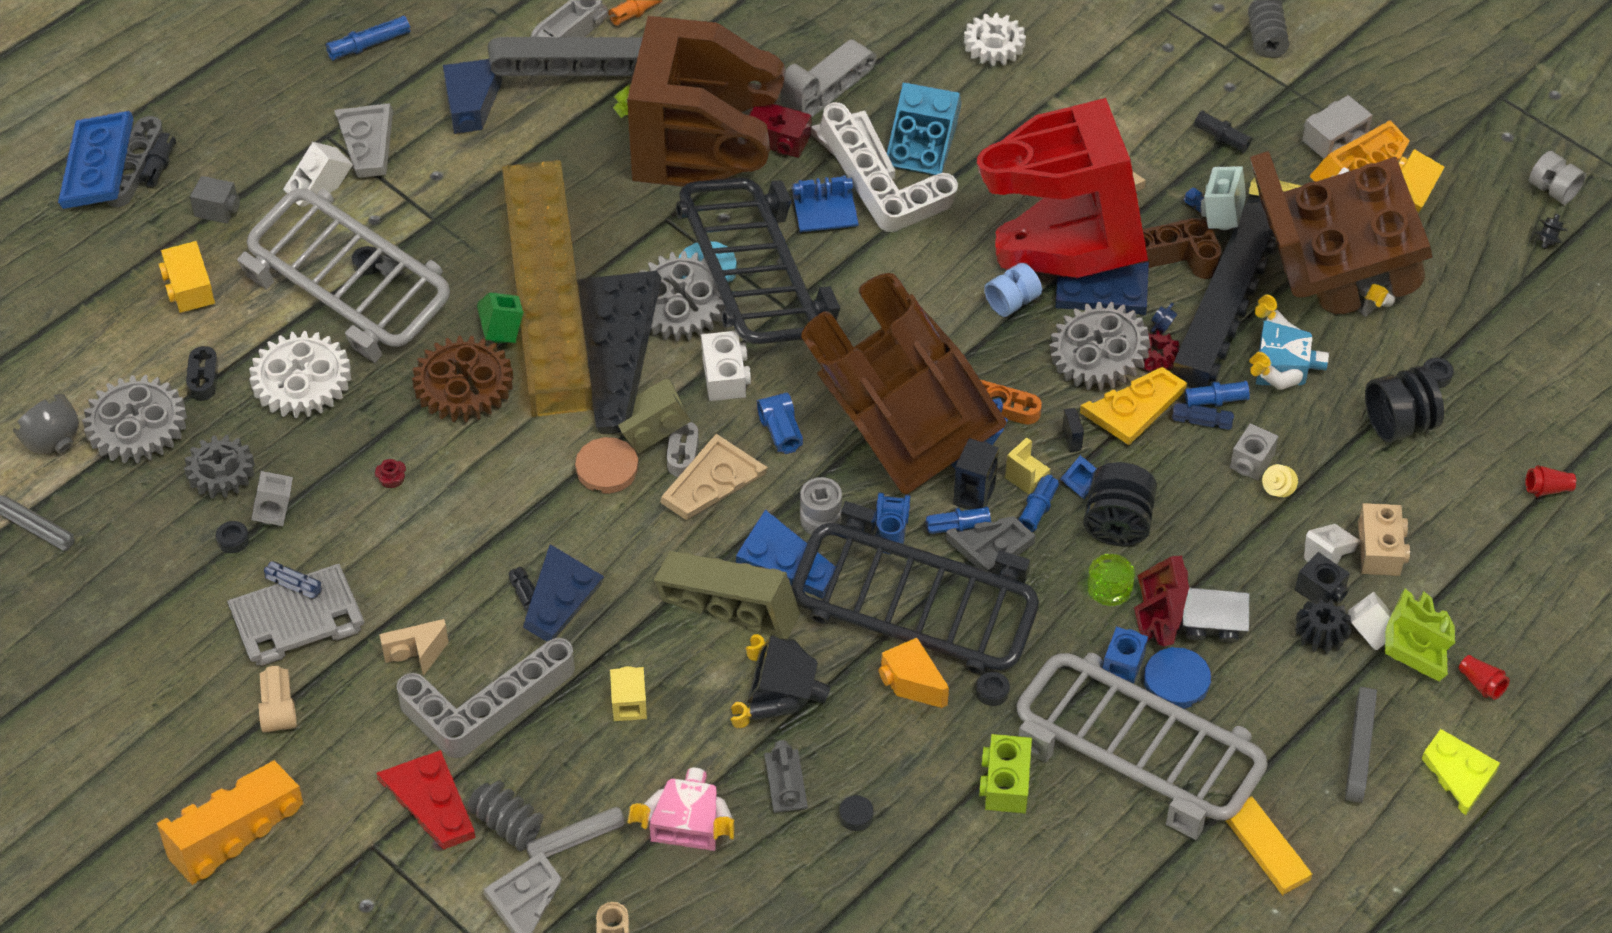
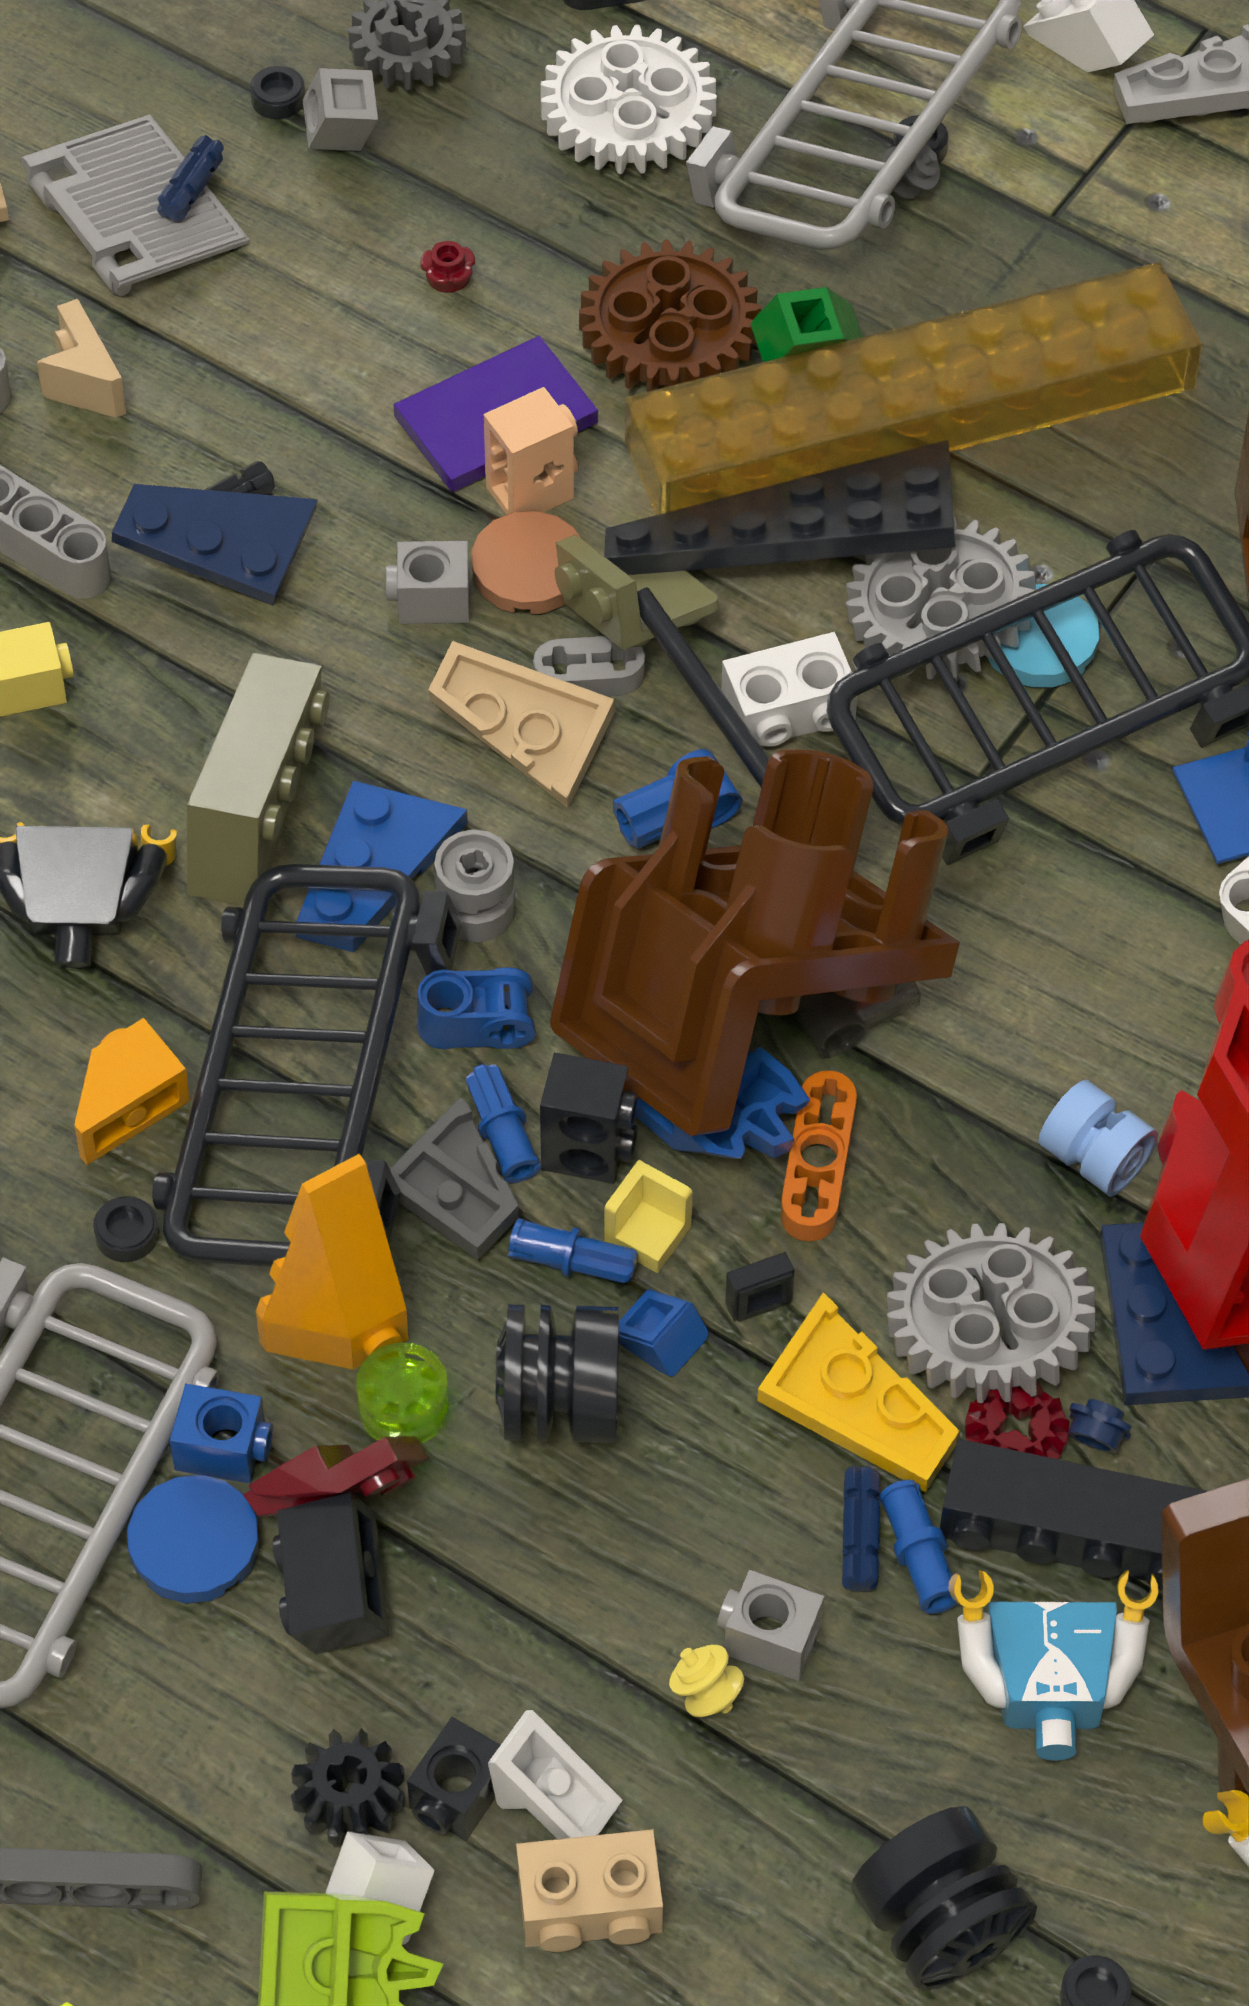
camera: 80 degrees right, 5 degrees up
none -> light orange wedge [256,1154,409,1370]
none -> light grey brick [386,541,469,624]
none -> dark purple tile [393,335,598,492]
none -> light nougat brick [484,387,578,515]
none -> black bar [637,587,770,787]

